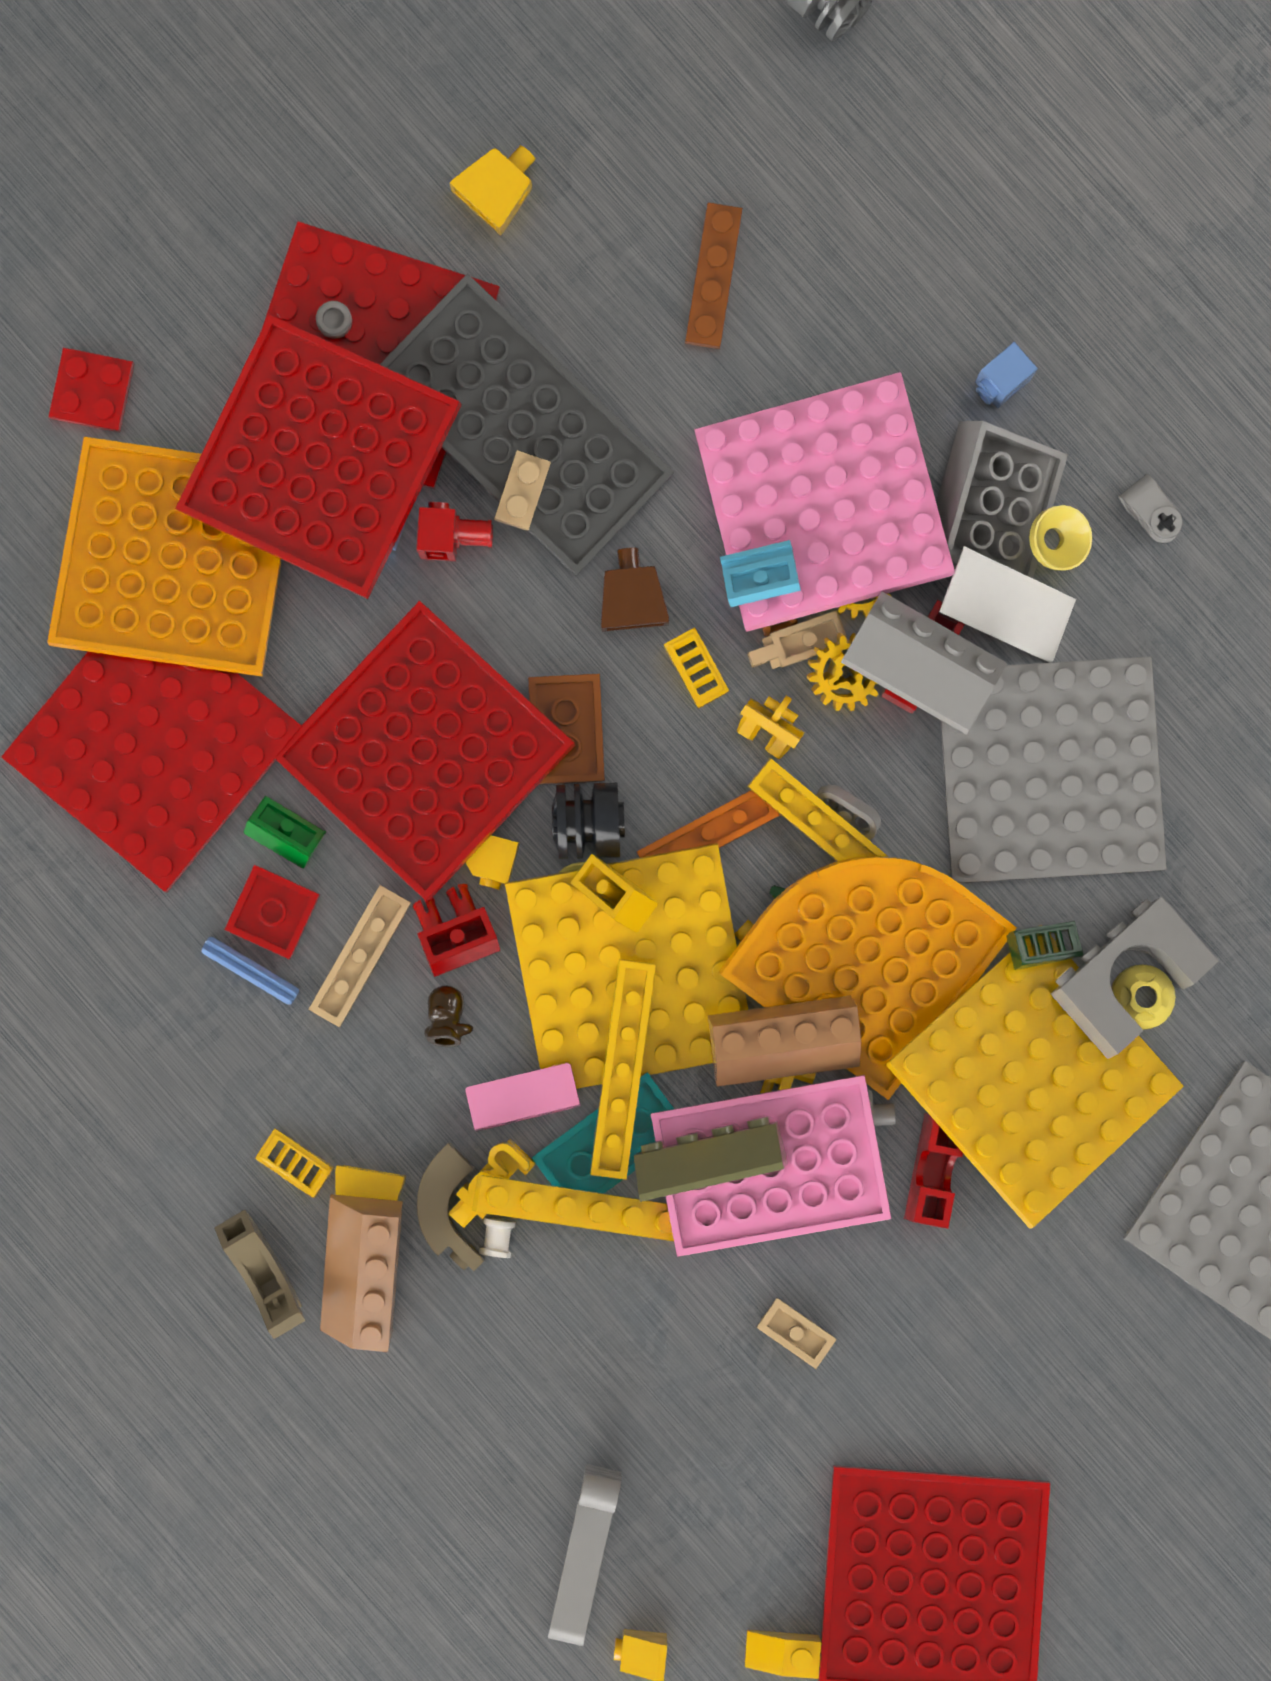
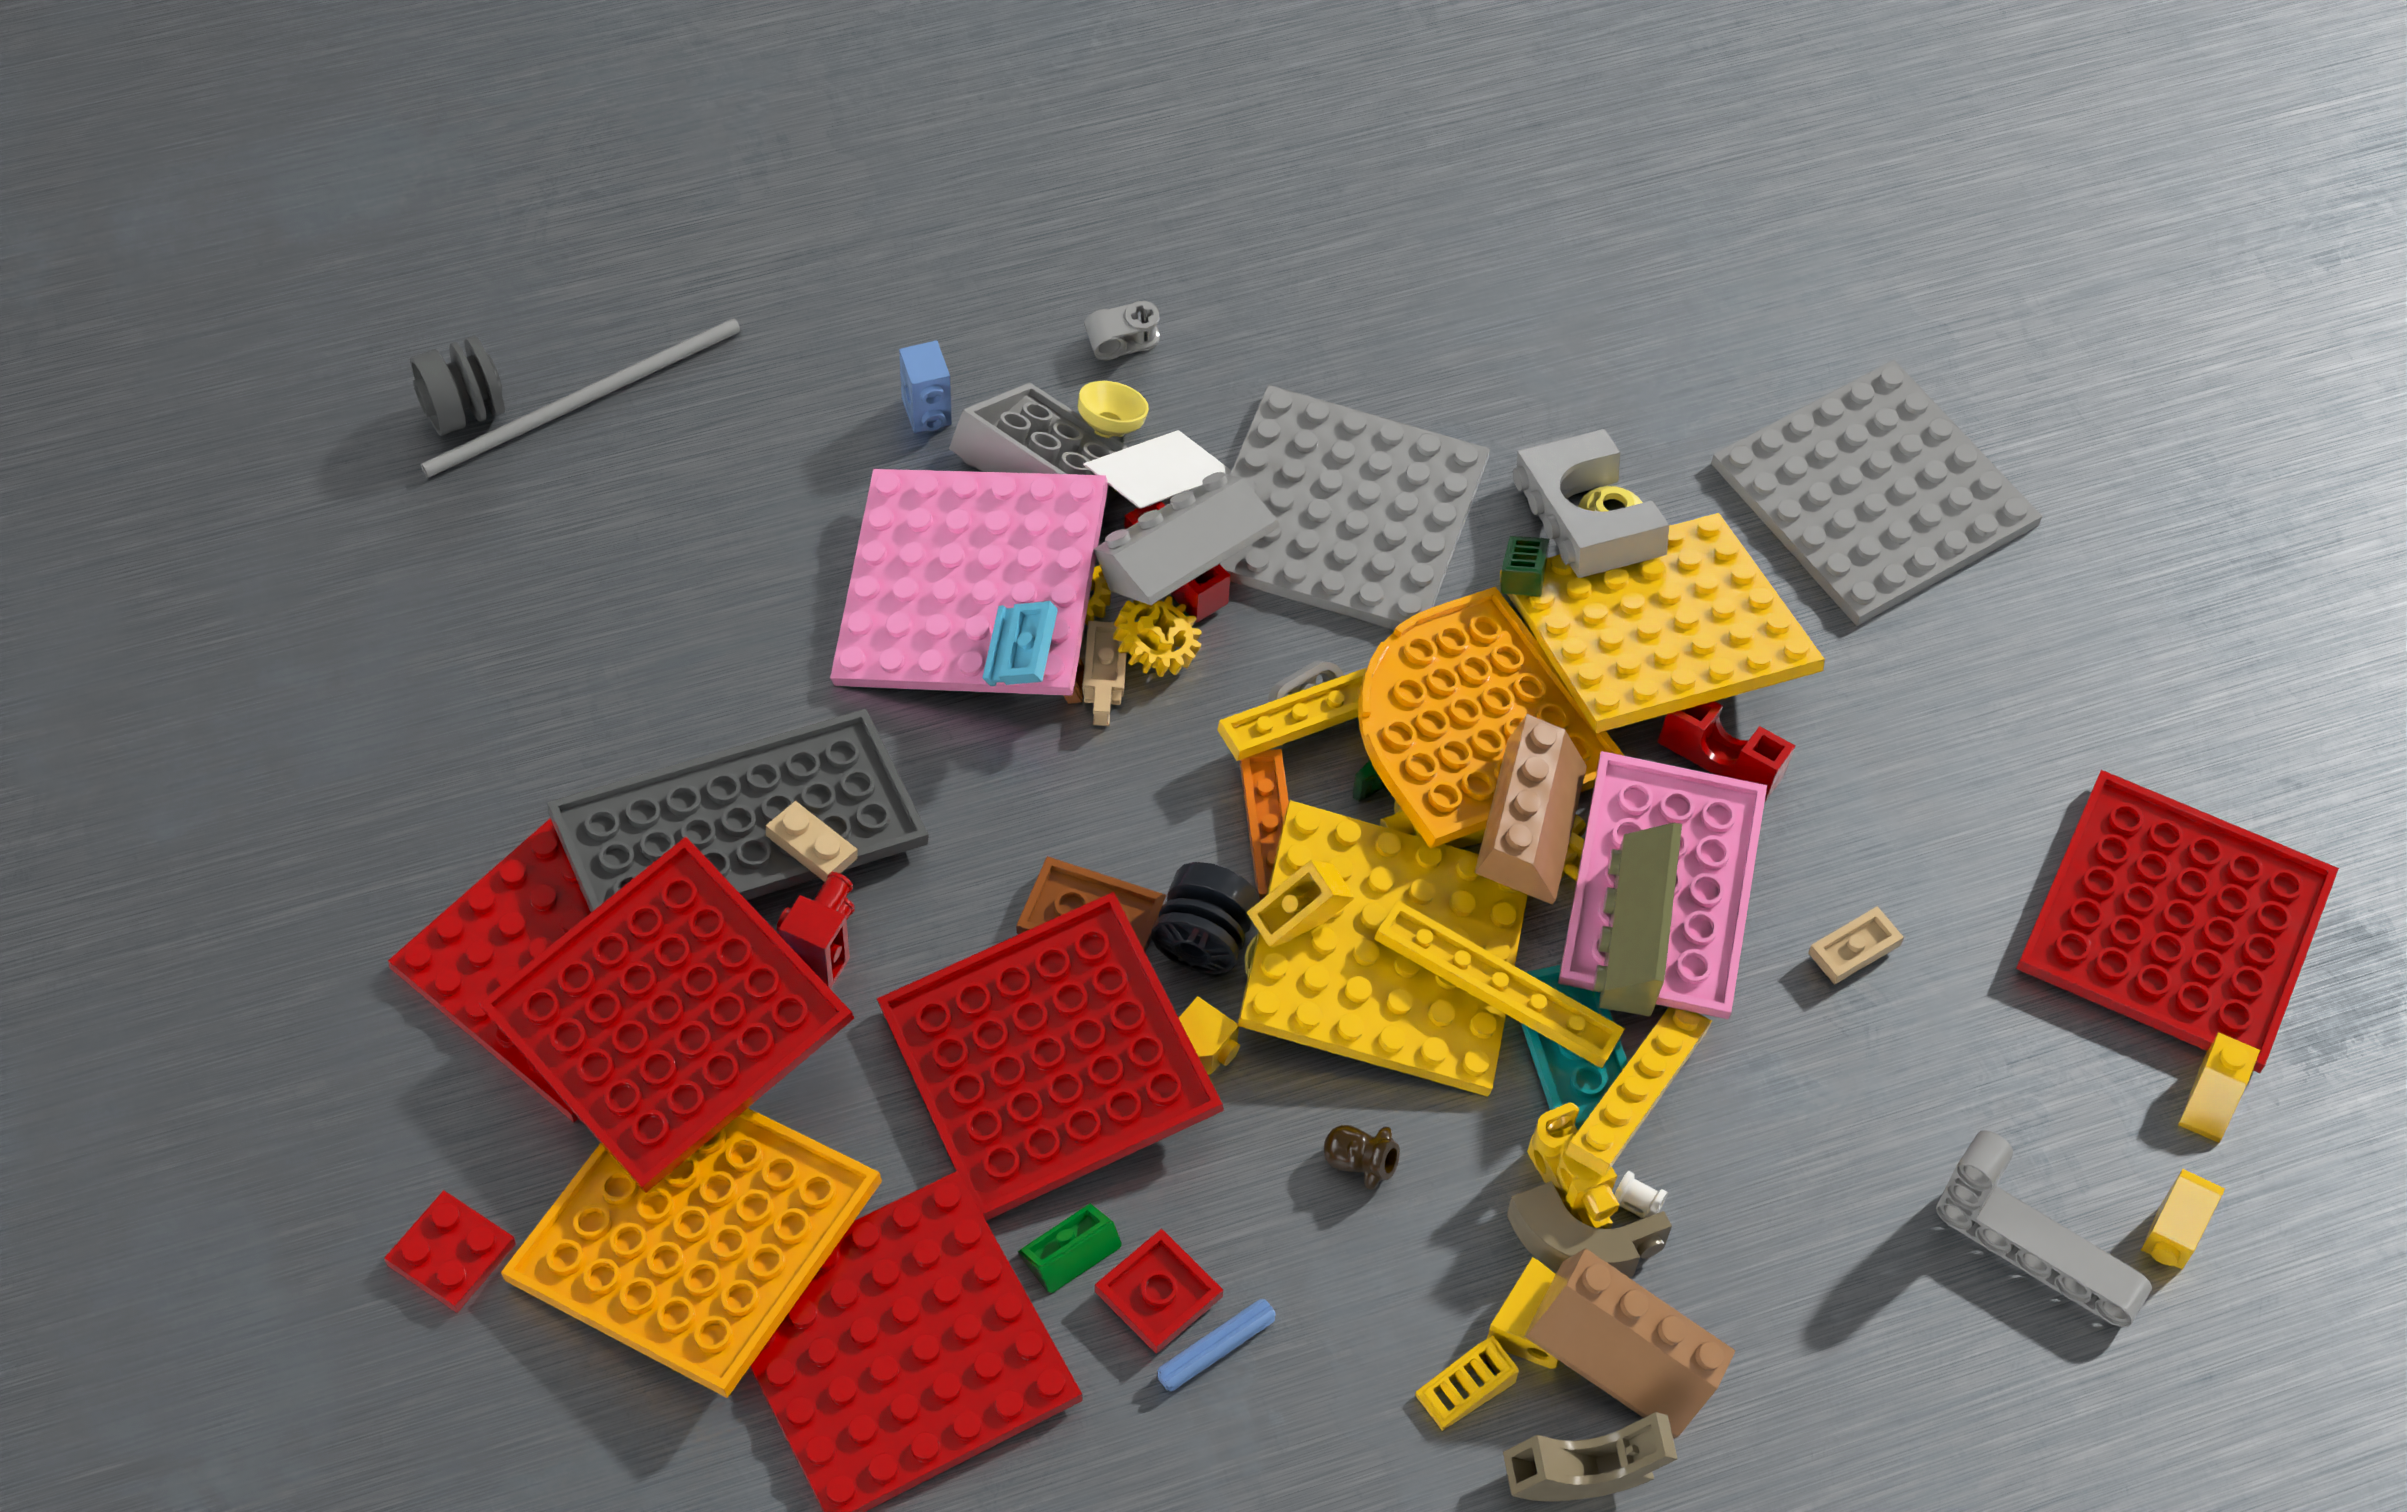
camera: 70 degrees left, 30 degrees down
tan plate [308,885,411,1027] -> none
light grey tile [316,301,352,339] -> none
red brick [412,883,501,977] -> none
yellow torso [450,145,536,236] -> none
bright pink panel [465,1063,581,1132] -> none
reddish brown torso [601,547,669,632] -> none
yellow slope [664,627,729,709] -> none
dark orange plate [685,202,743,349] -> none
yellow hips [737,695,805,759] -> none
none -> light grey piece [421,318,741,478]

